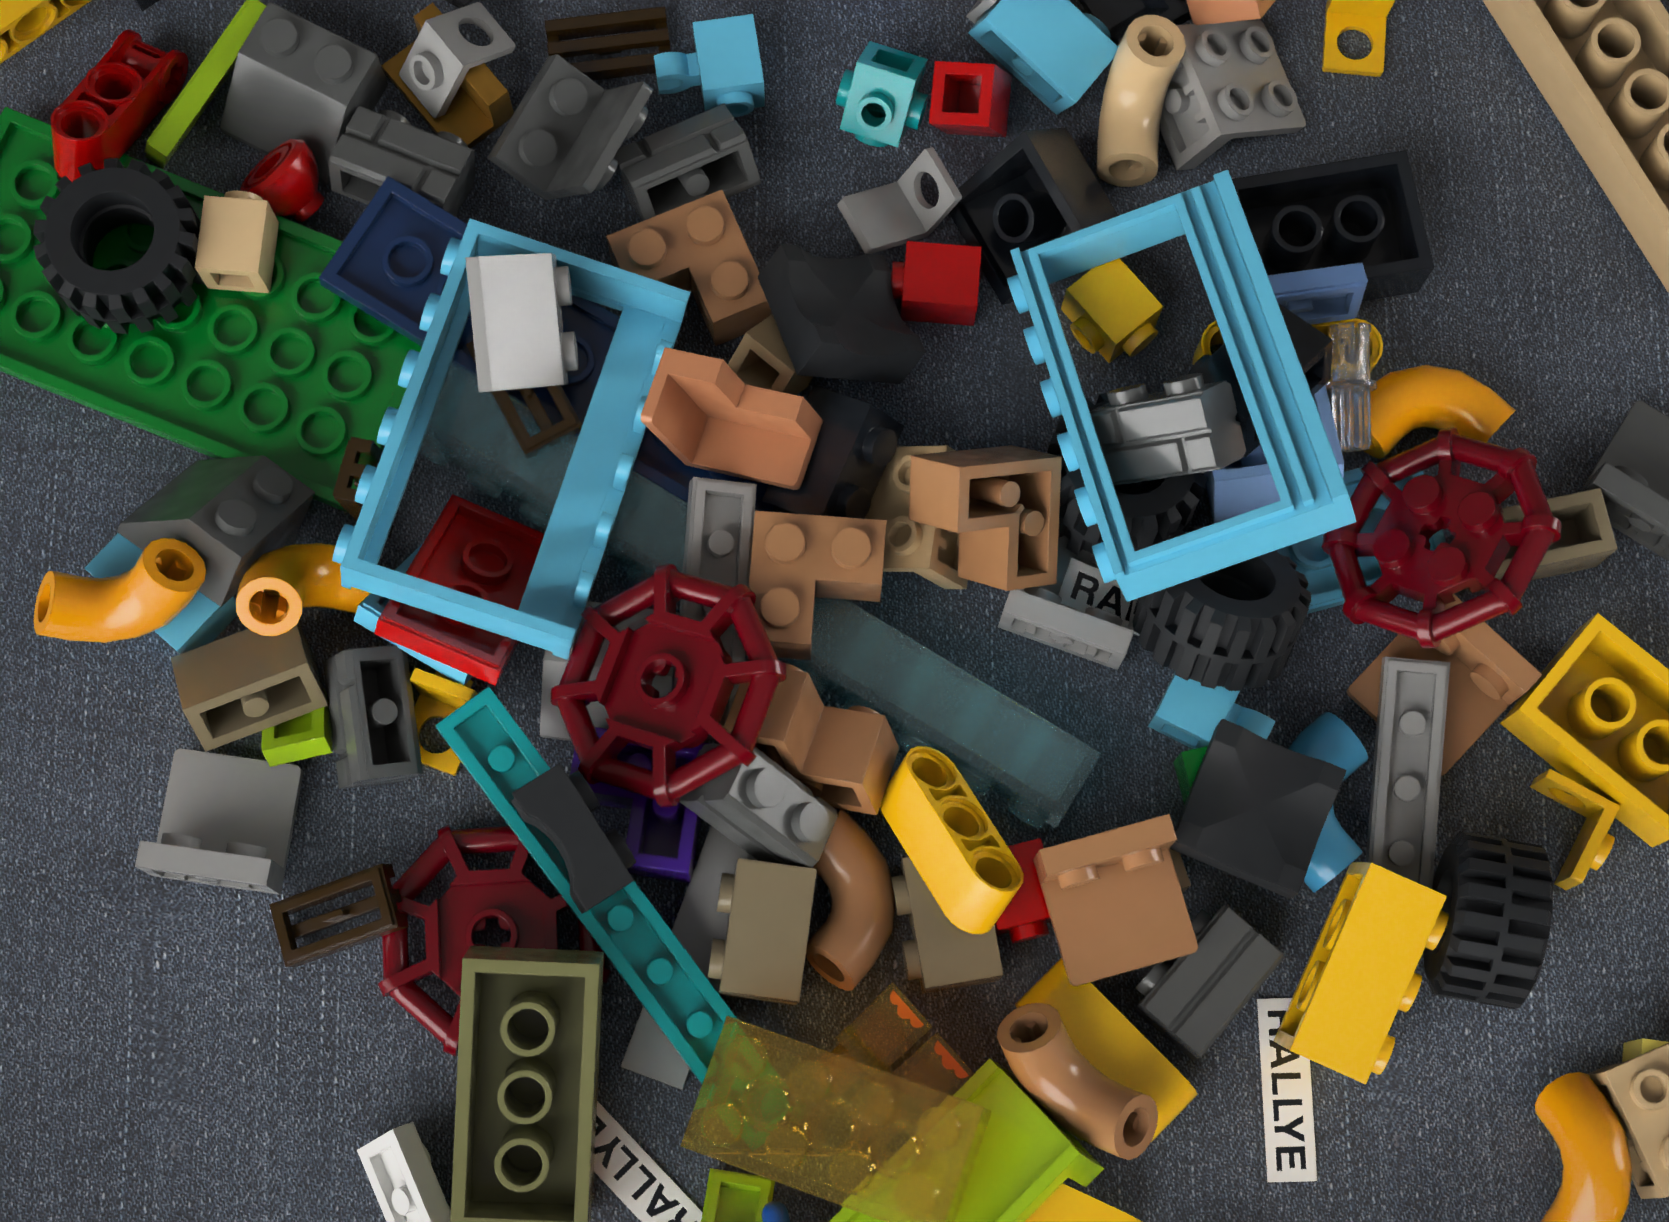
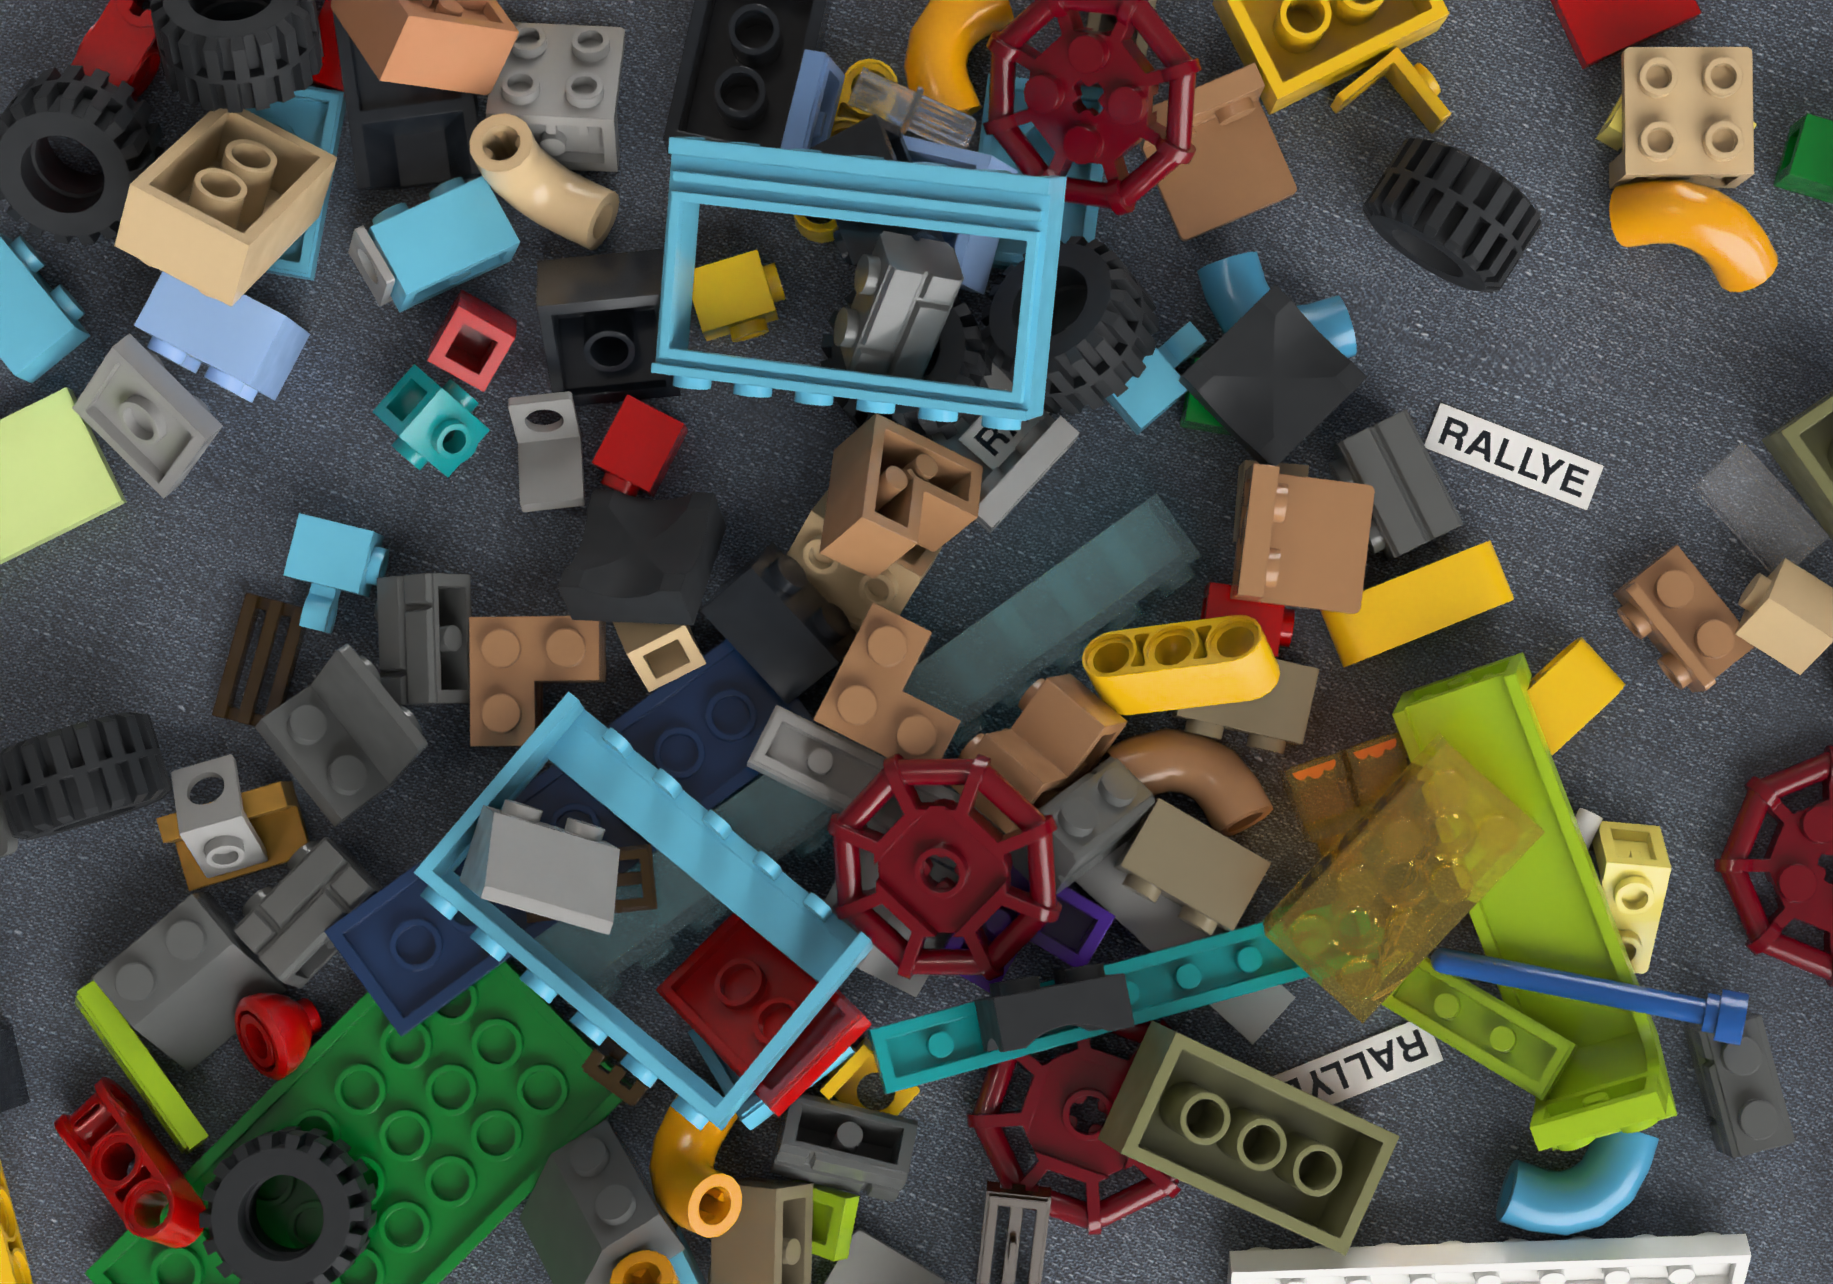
camera: 65 degrees left, 10 degrees up
tan brick [195,190,279,293] -> none
nougat panel [641,347,823,490] -> none
medium nougat cylinder [997,1003,1158,1160] -> none
yellow brick [1274,862,1449,1085] -> none
light grey tile [1366,657,1450,889] -> none

